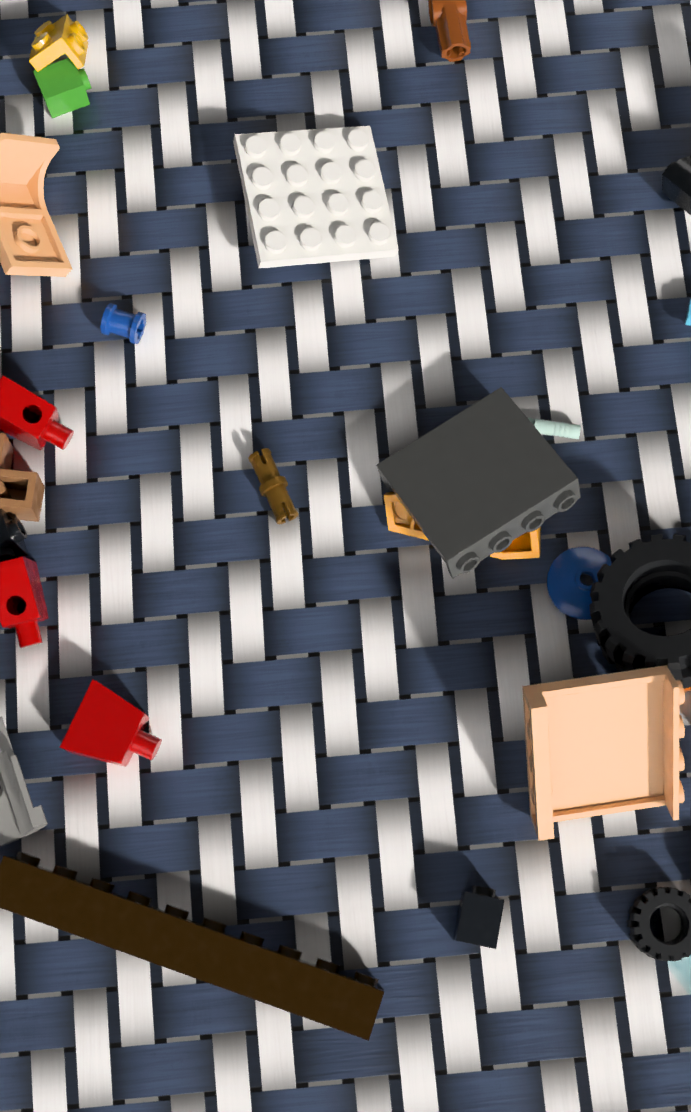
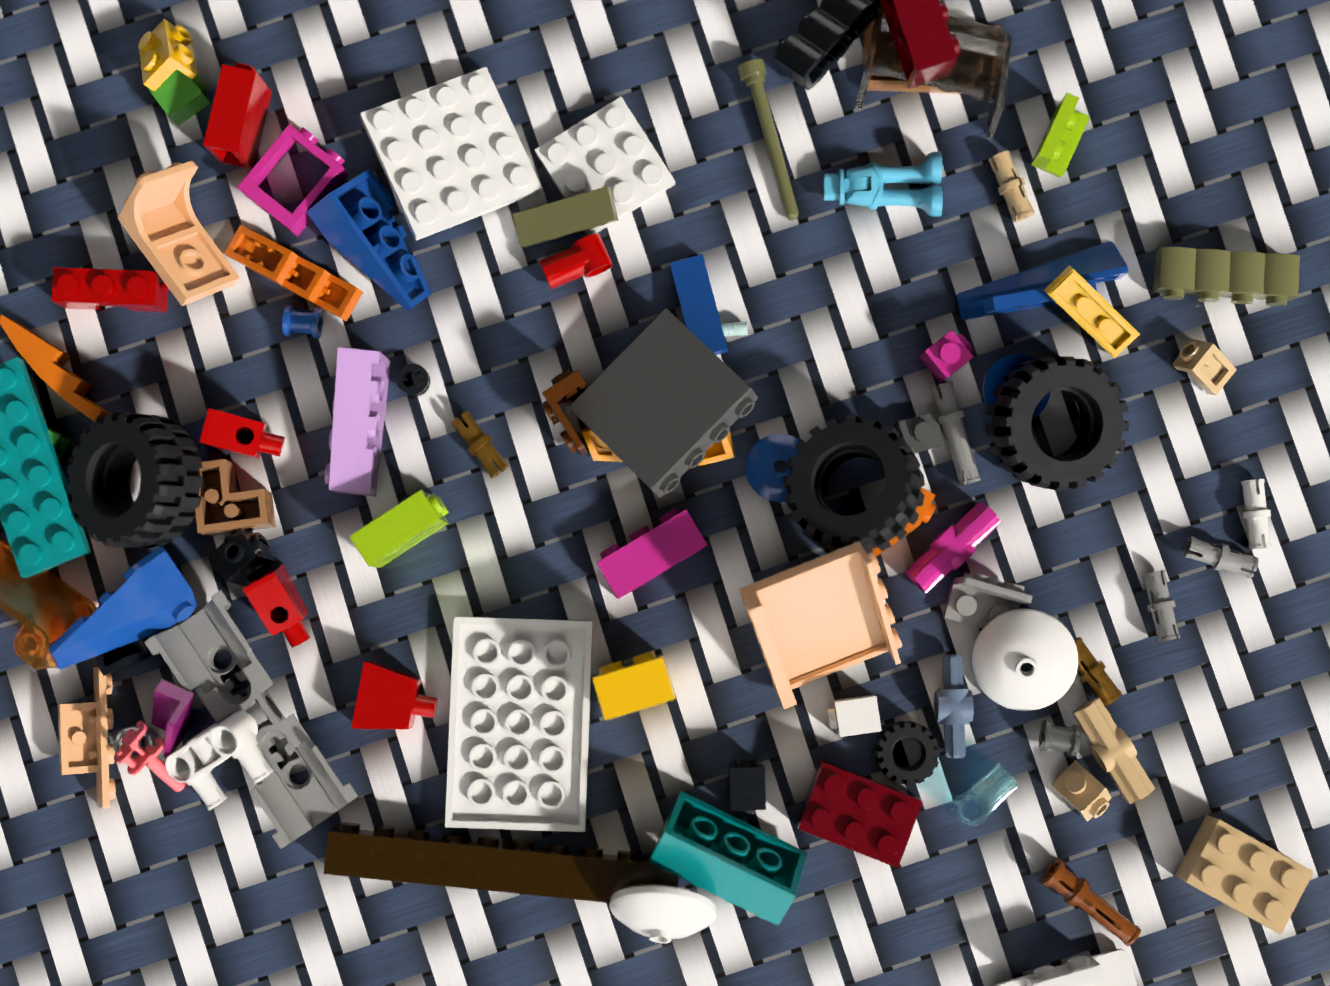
camera: 10 degrees left, 10 degrees up
none -> red brick [203,63,272,169]
none -> orange slope [224,224,363,322]
none -> dark pink window [237,124,349,237]
none -> blue wedge [306,169,431,311]
none -> lavender wedge [325,347,391,497]
none -> lime brick [349,490,449,568]
none -> black bush [398,364,431,397]
none -> white plate [445,617,593,832]
none -> olive tile [512,186,619,248]
none -> white plate [535,97,675,235]
none -> red piece [539,233,613,290]
none -> reddish brown bracket [541,370,588,457]
none -> yellow brick [592,651,675,720]
none -> dark pink brick [597,508,708,599]
none -> white dish [609,886,717,943]
none -> teal brick [649,791,807,926]
none -> blue tile [670,254,728,355]
none -> olive piece [737,59,799,220]
none -> dark red brick [795,759,923,868]
none -> white brick [827,695,882,737]

